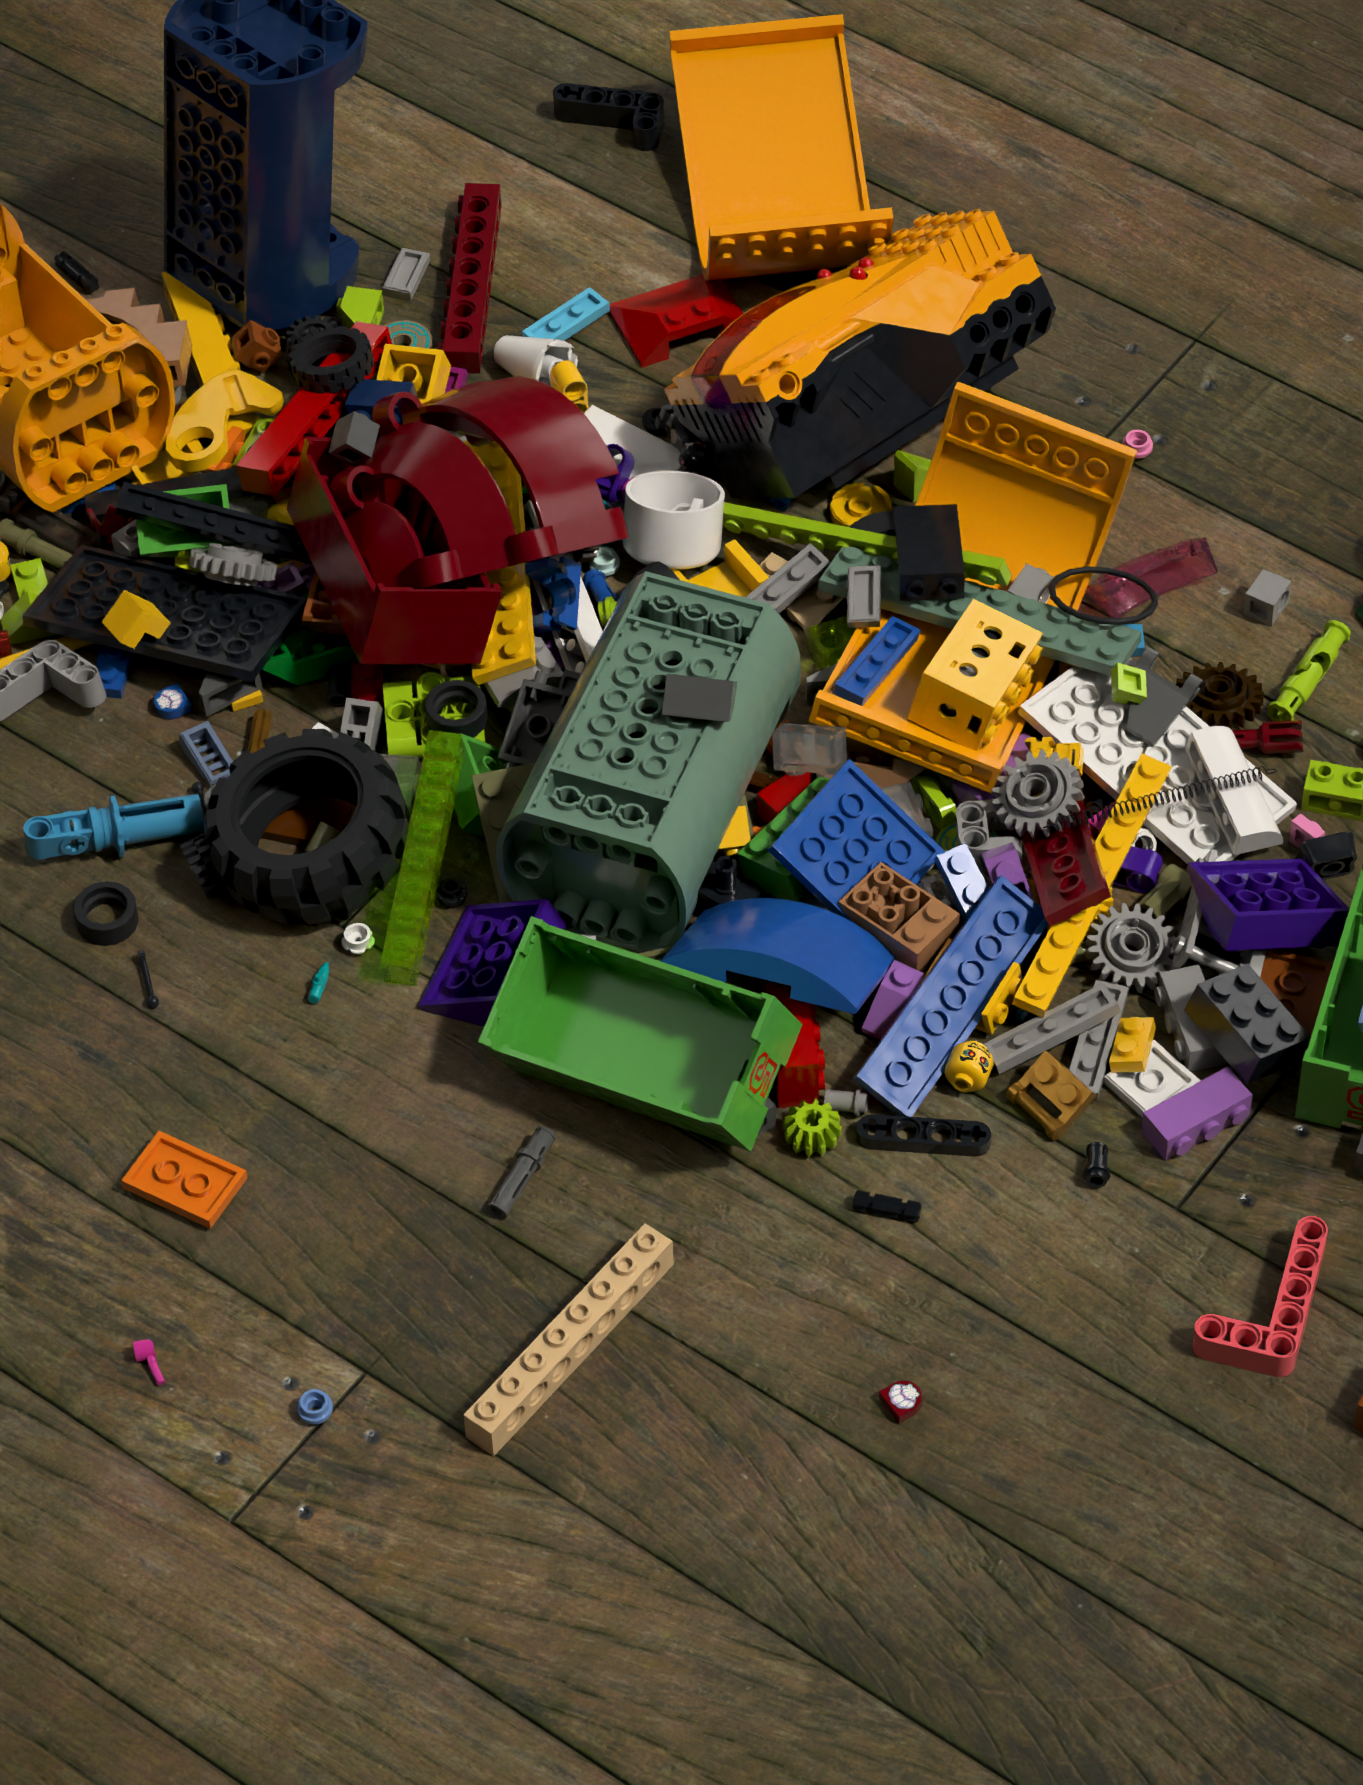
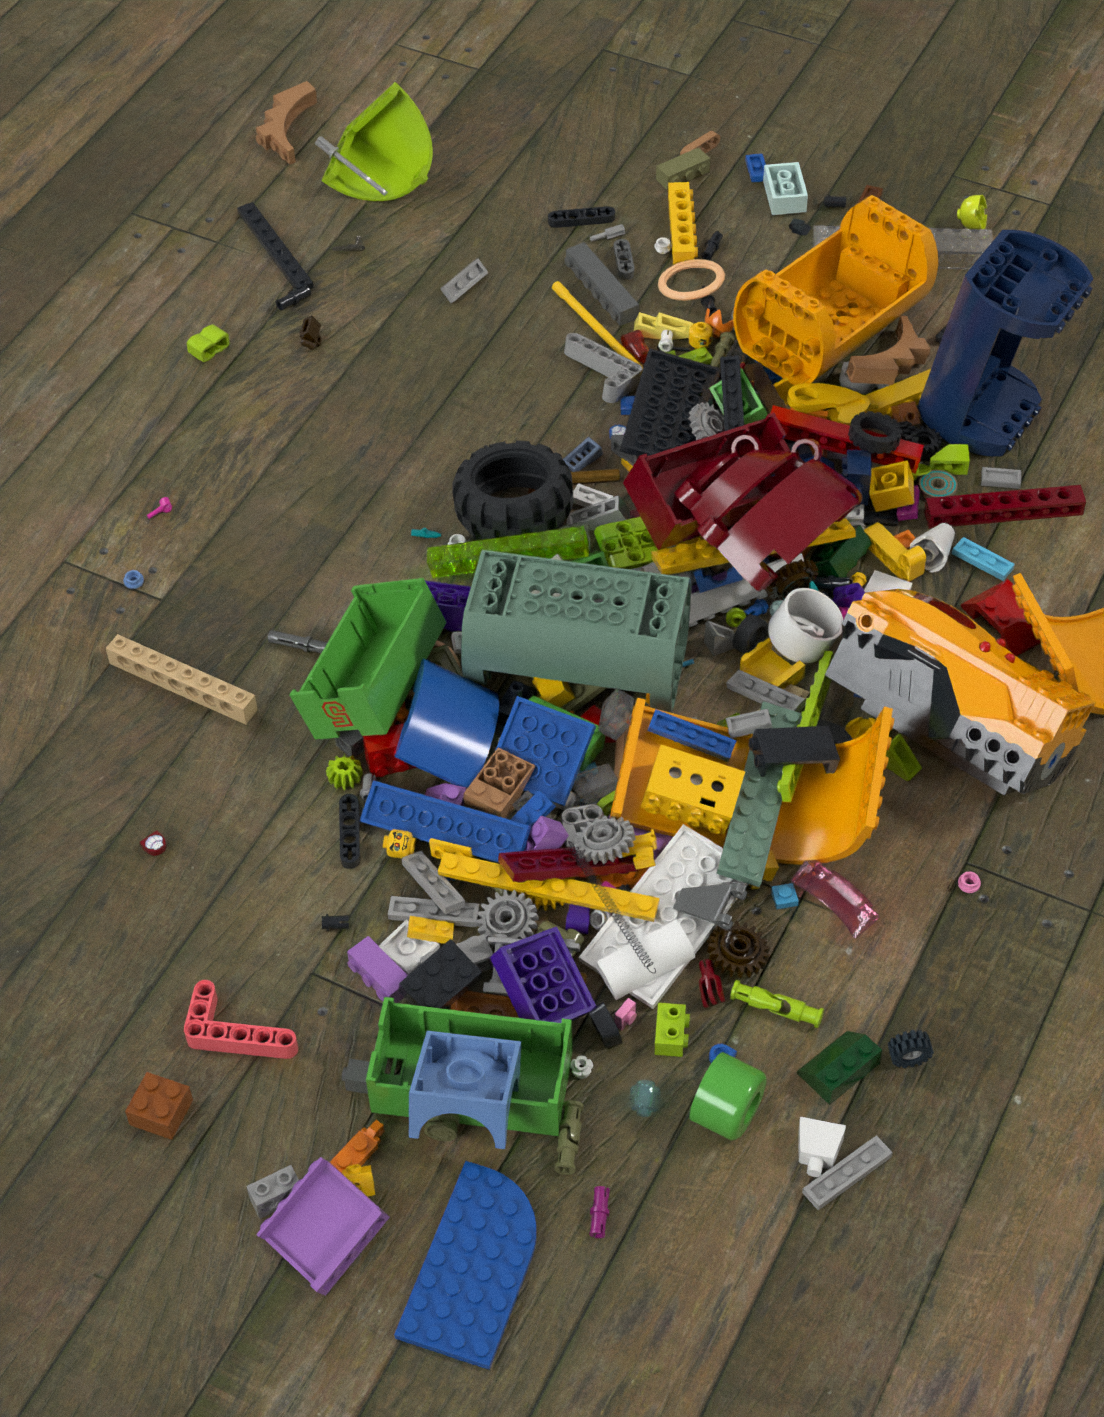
camera: 80 degrees right, 0 degrees up
dark azure piece [23,794,204,860] -> none
black tyre [73,881,139,946] -> none
yellow piece [102,590,170,649] -> none
orange plate [121,1131,248,1229] -> none
black hinge [137,950,159,1009] -> none
dark grey brick [328,411,380,467] -> none
black tyre [425,680,488,742] -> none
dark grey brick [662,674,737,722] -> none
black axle [853,1190,922,1222] -> none
pearl gold plate [1006,1050,1097,1141] -> none
light grey brick [1008,563,1054,604] -> none
black piece [1048,566,1158,625] -> none
lime tile [1111,662,1147,705] -> none
light grey brick [1243,569,1292,627] -> none

